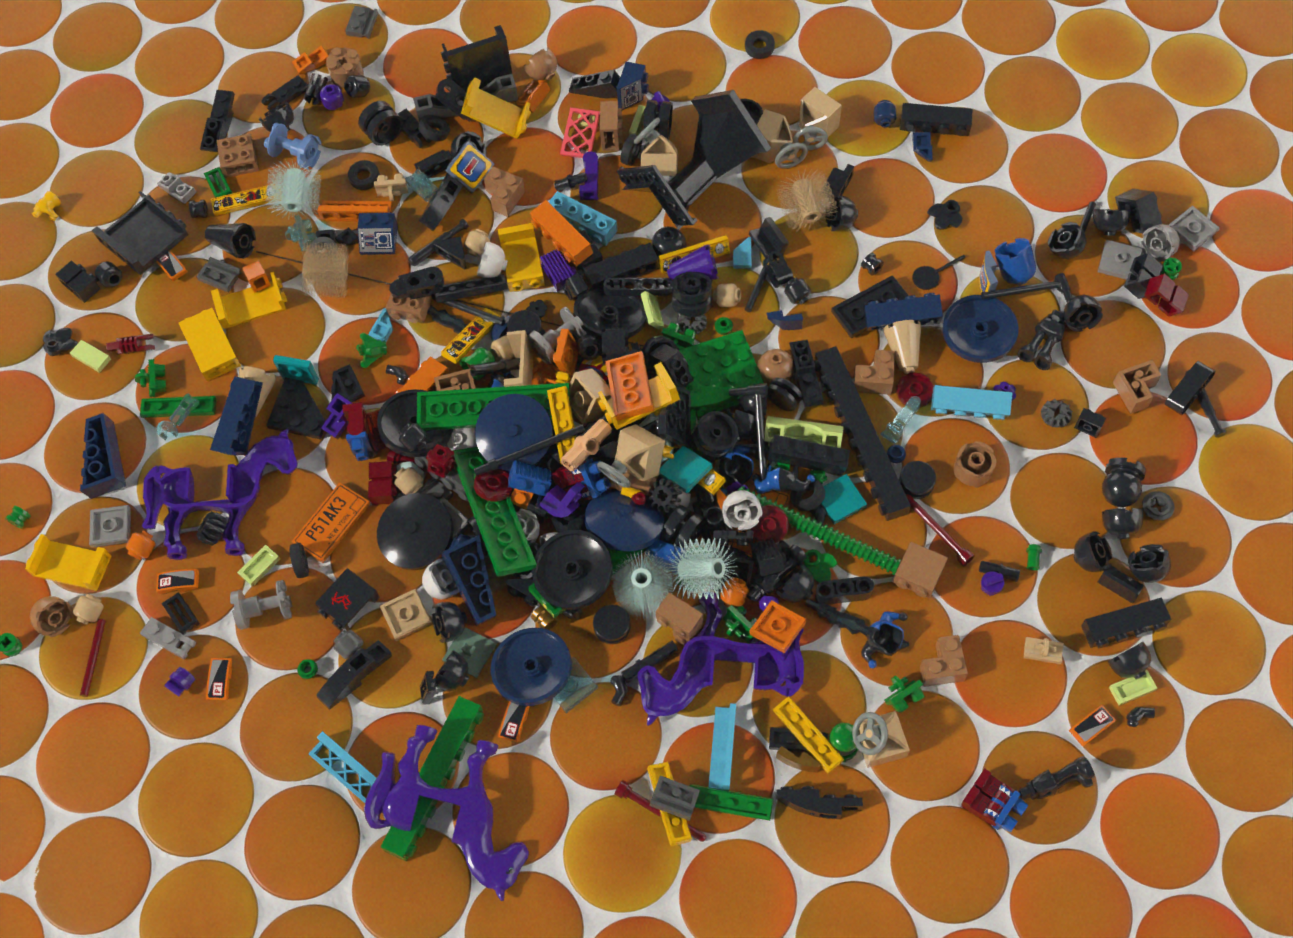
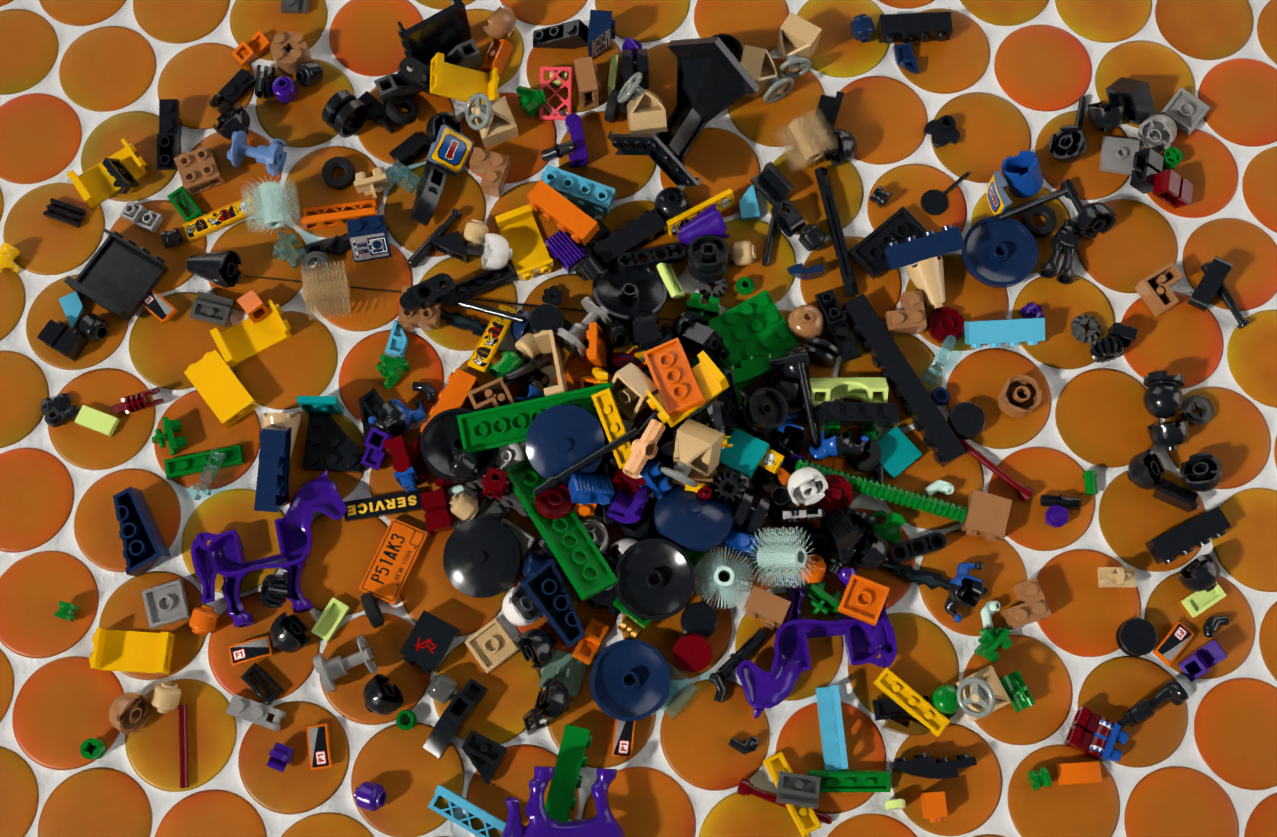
camera: 15 degrees left, 10 degrees up
none -> black tile [43,198,87,228]
none -> medium azure tile [59,291,85,330]
none -> yellow panel [66,138,148,208]
none -> black plate [102,158,140,194]
none -> black cylinder [270,612,311,653]
none -> black tile [344,490,423,522]
none -> dark purple head [354,781,387,811]
none -> black cylinder [363,674,404,715]
none -> black piece [368,399,426,434]
none -> black wing [462,729,508,785]
none -> tan piece [465,93,519,148]
none -> green rock [516,86,547,117]
none -> orange slope [572,618,609,665]
none -> dark red tile [673,633,712,672]
none -> black arm [728,736,759,754]
none -> black piece [815,167,859,297]
none -> yellowish green tile [885,799,906,810]
none -> orange brick [920,791,948,823]
none -> light aqua arm [924,480,954,496]
none -> light aqua arm [981,600,1001,629]
none -> green hips [999,670,1035,713]
none -> black tyre [1022,204,1057,238]
none -> green wheel [1027,767,1052,791]
none -> orange slope [1056,761,1103,785]
none -> black gear [1089,335,1124,363]
none -> black head [1116,618,1158,657]
none -> dark purple brick [1178,639,1228,682]

